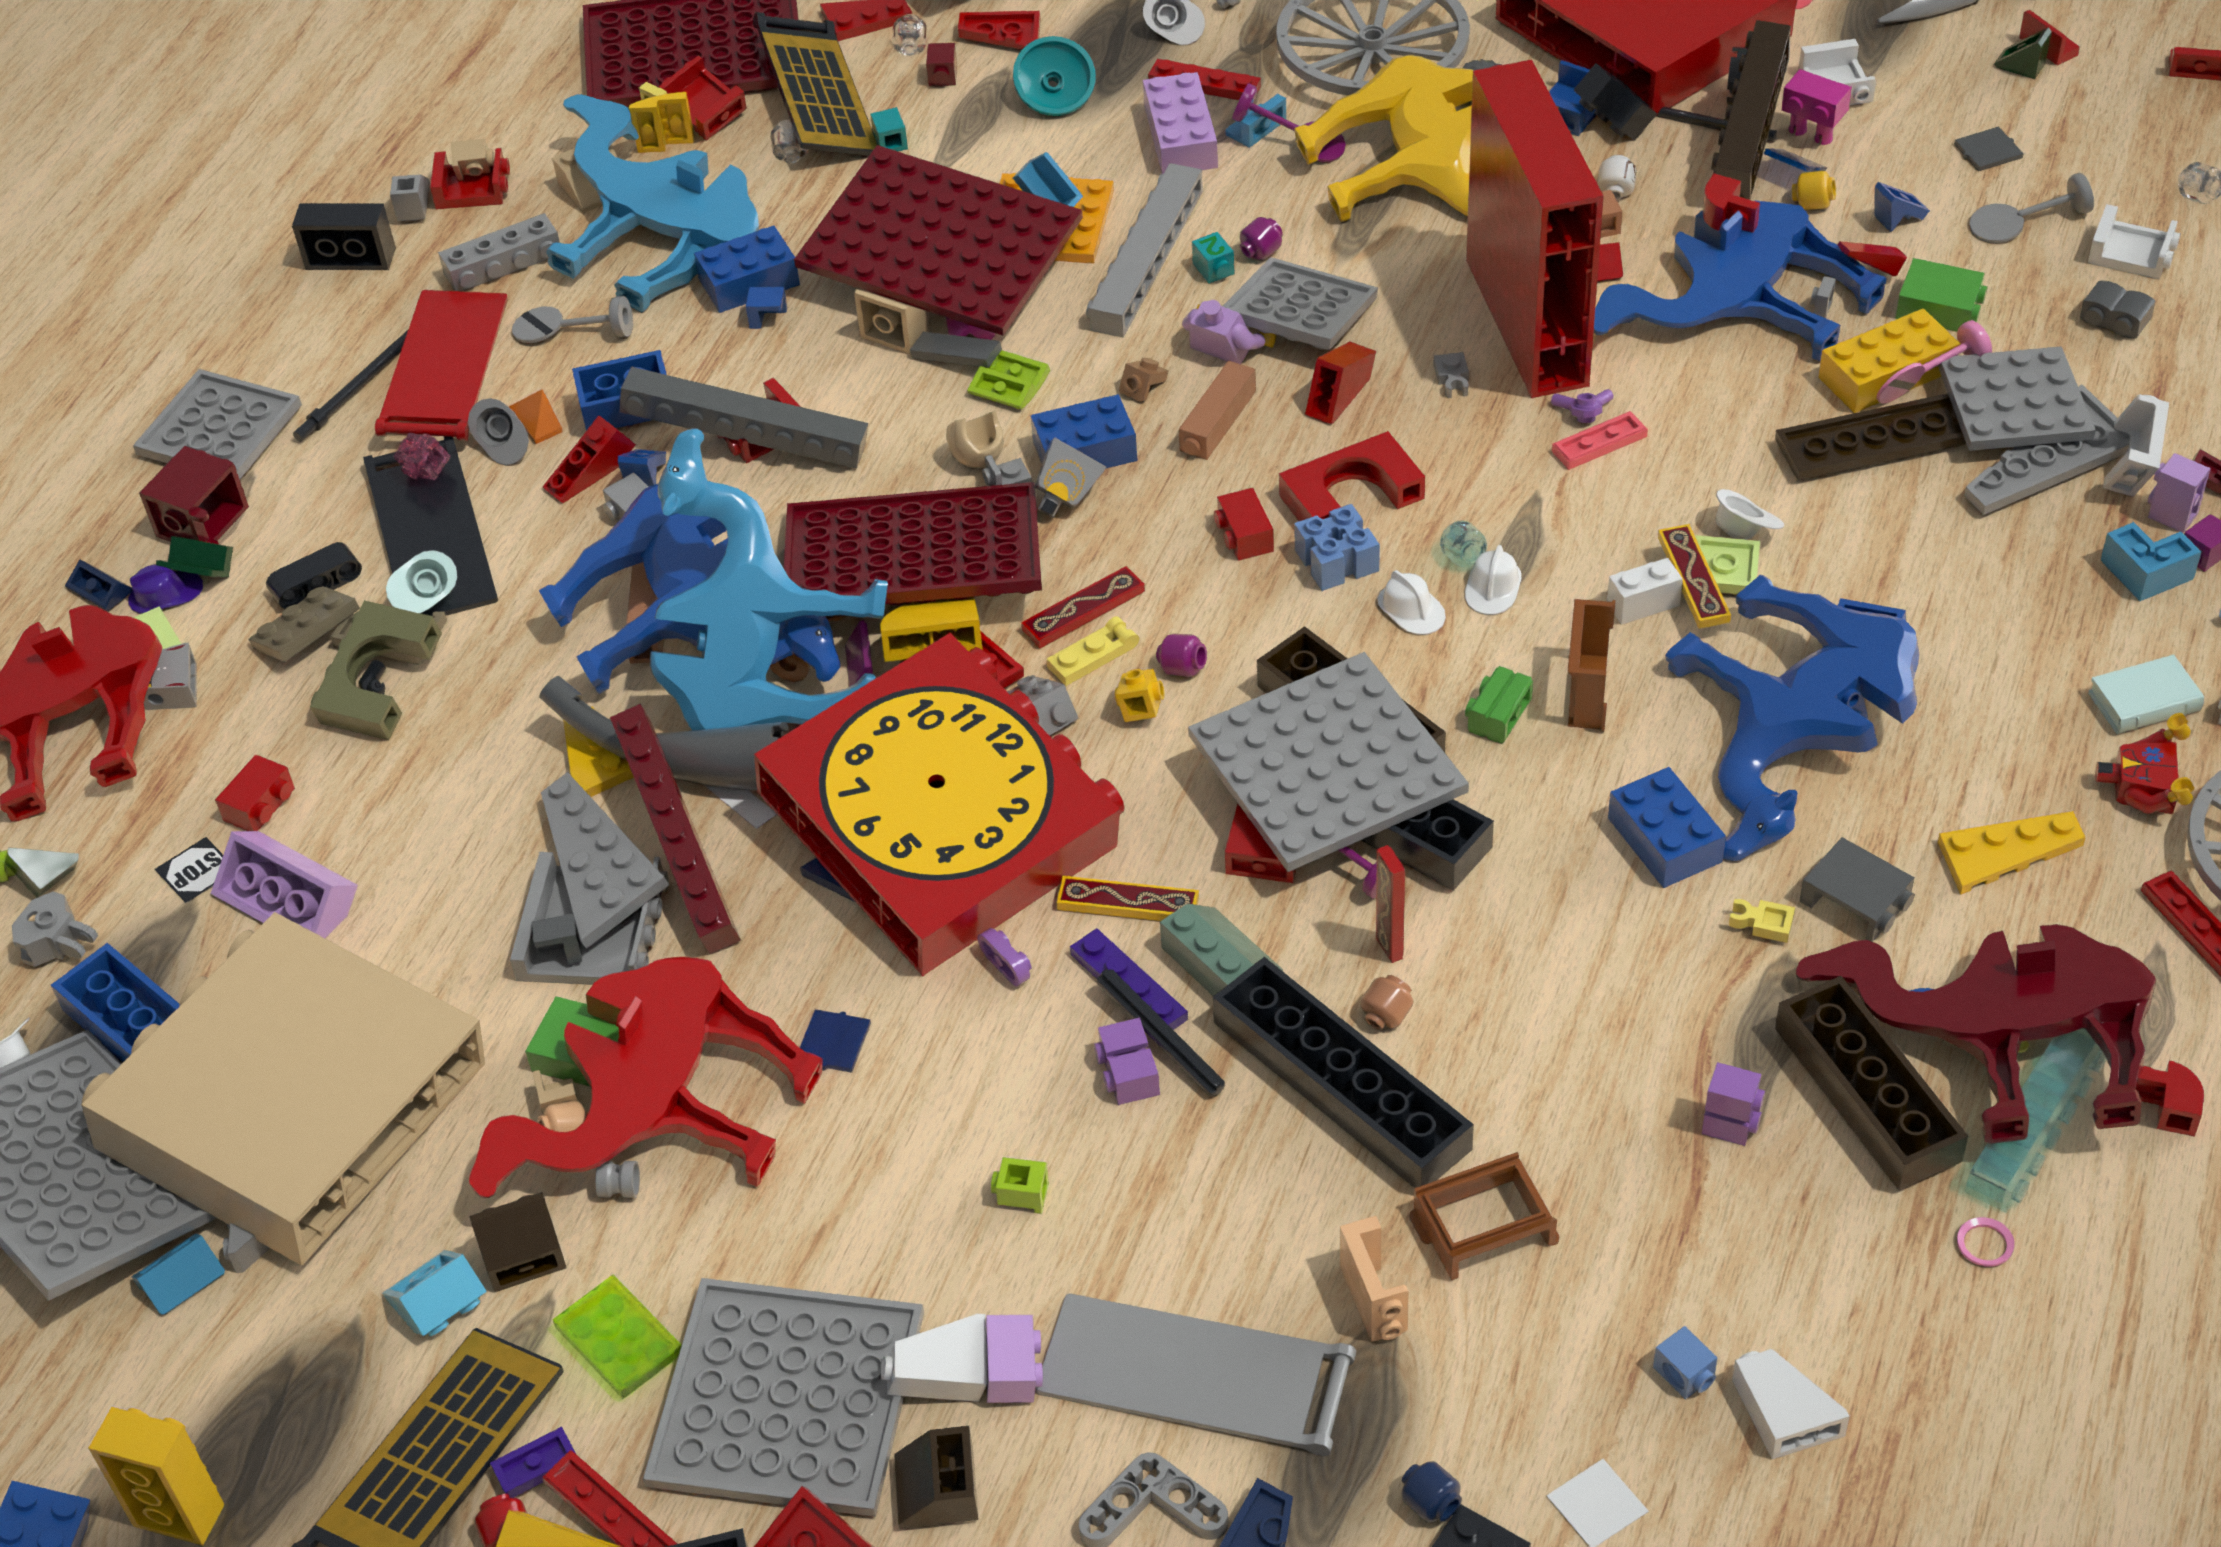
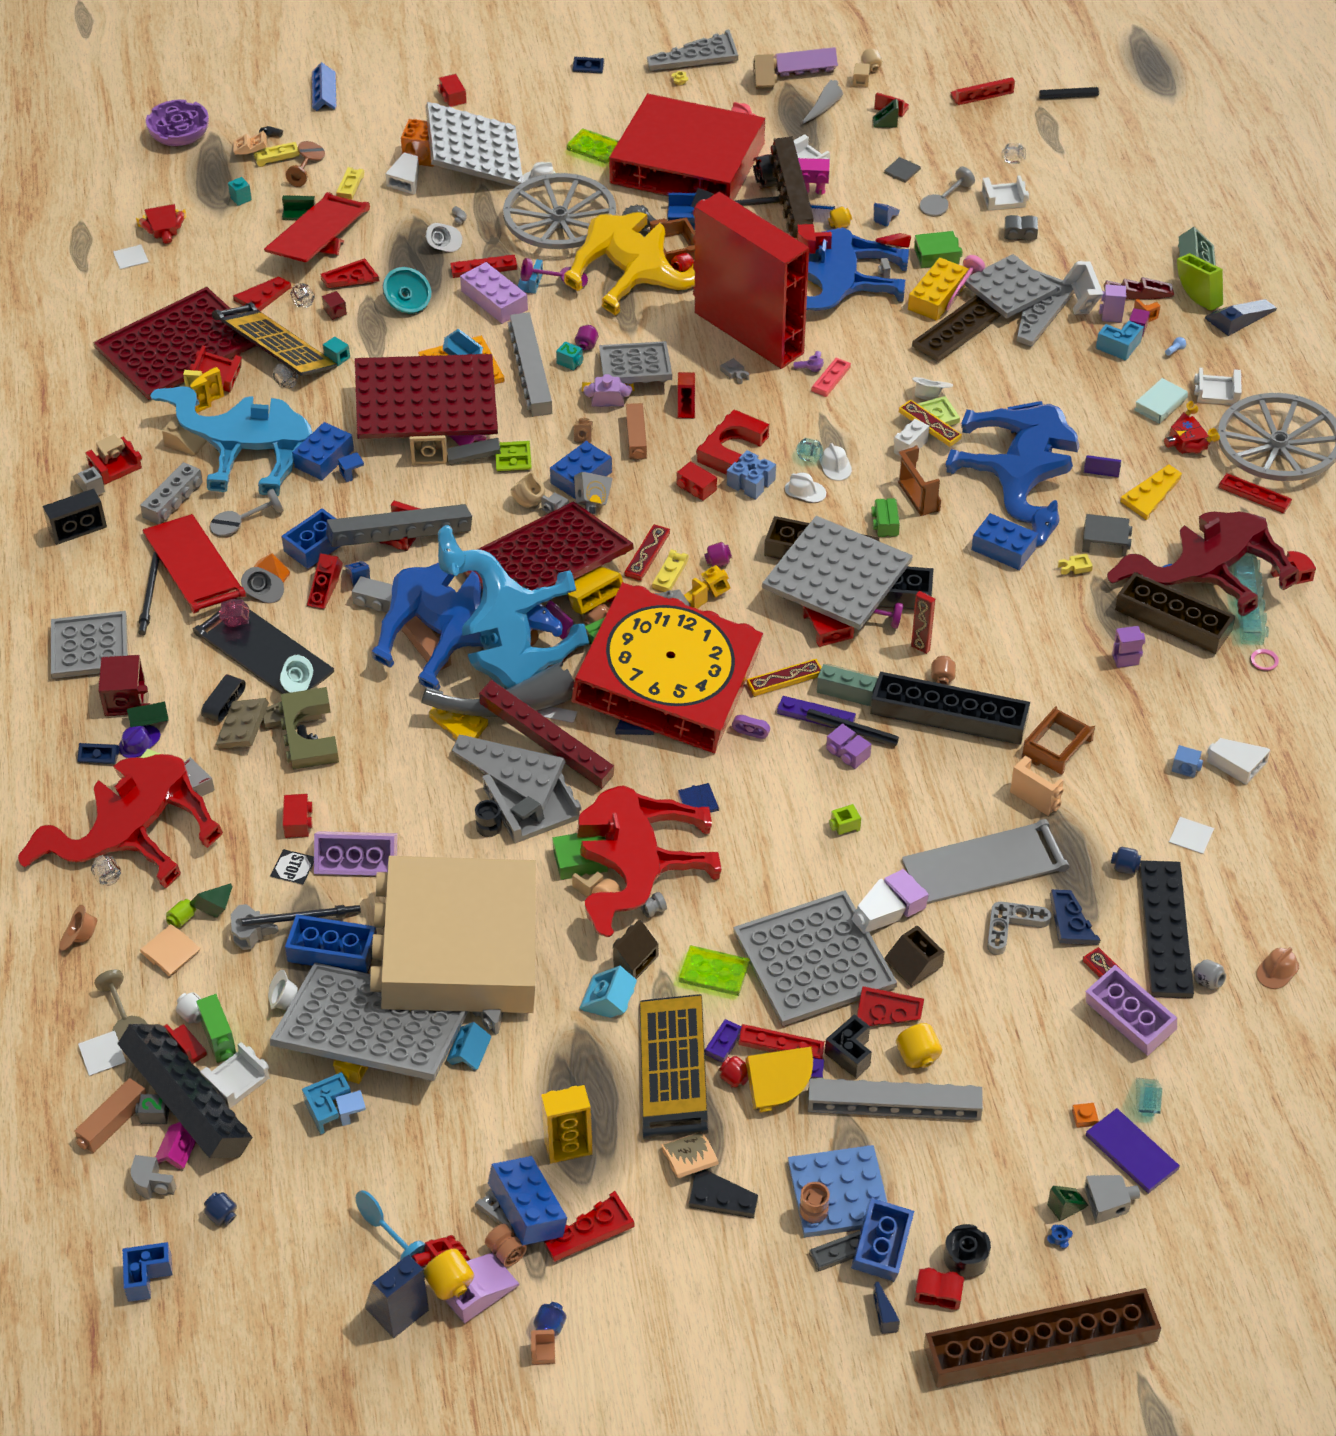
camera: 35 degrees left, 0 degrees up
none -> black bar [240,905,361,927]
none -> black wheel [475,800,502,837]
none -> yellow panel [684,578,708,609]
none -> dark purple panel [1084,455,1121,478]

